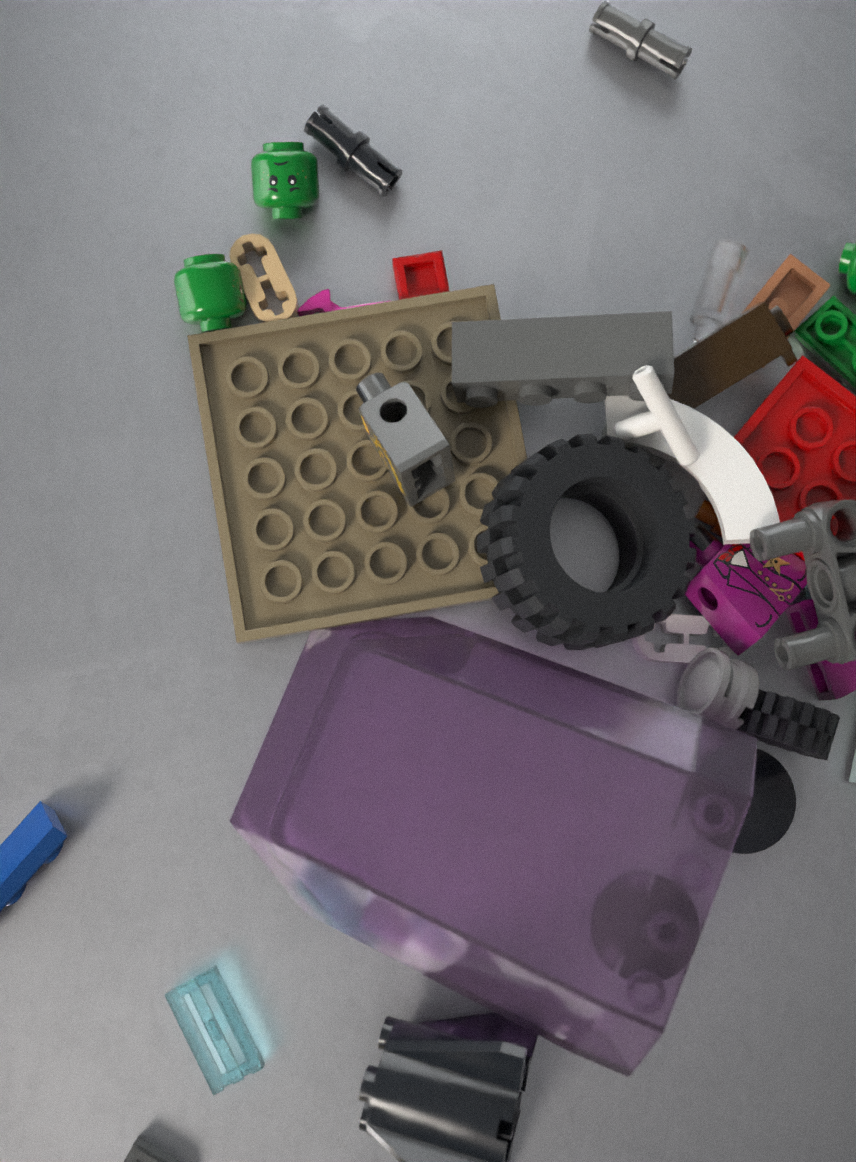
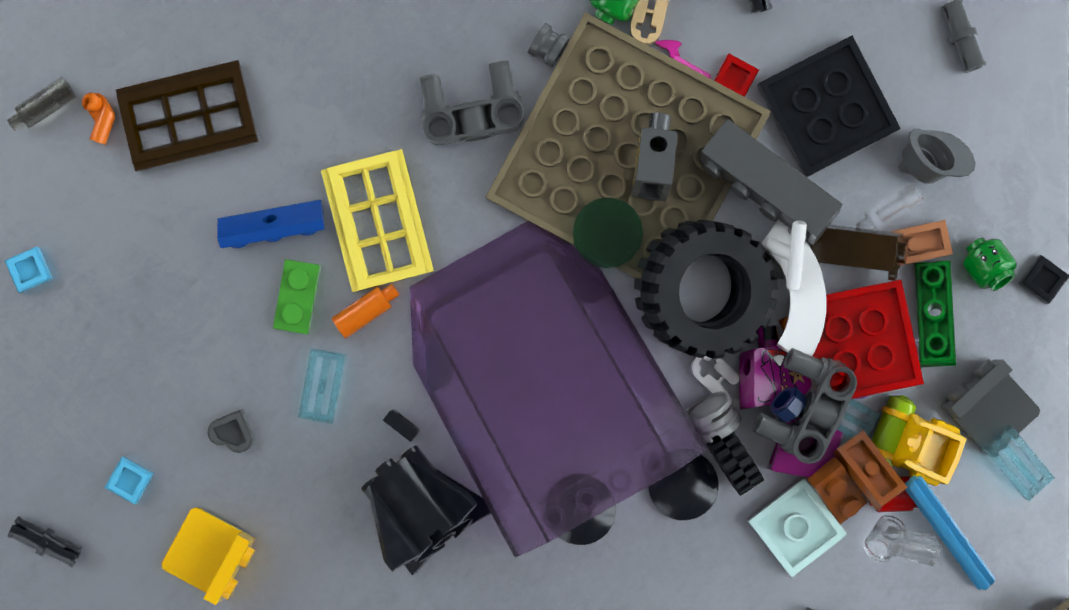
camera: 40 degrees right, 5 degrees up
none -> bright green plate [273,259,321,335]
none -> light yellow piece [321,149,434,293]
none -> orange cylinder [331,284,400,339]
none -> black tile [382,409,420,442]
none -> dark grey piece [419,61,524,145]
none -> dark grey wheel [528,23,570,68]
none -> clear green tile [572,198,643,269]
none -> black plate [757,35,901,177]
none -> dark blue tile [770,387,807,423]
none -> dark grey piece [898,129,976,184]

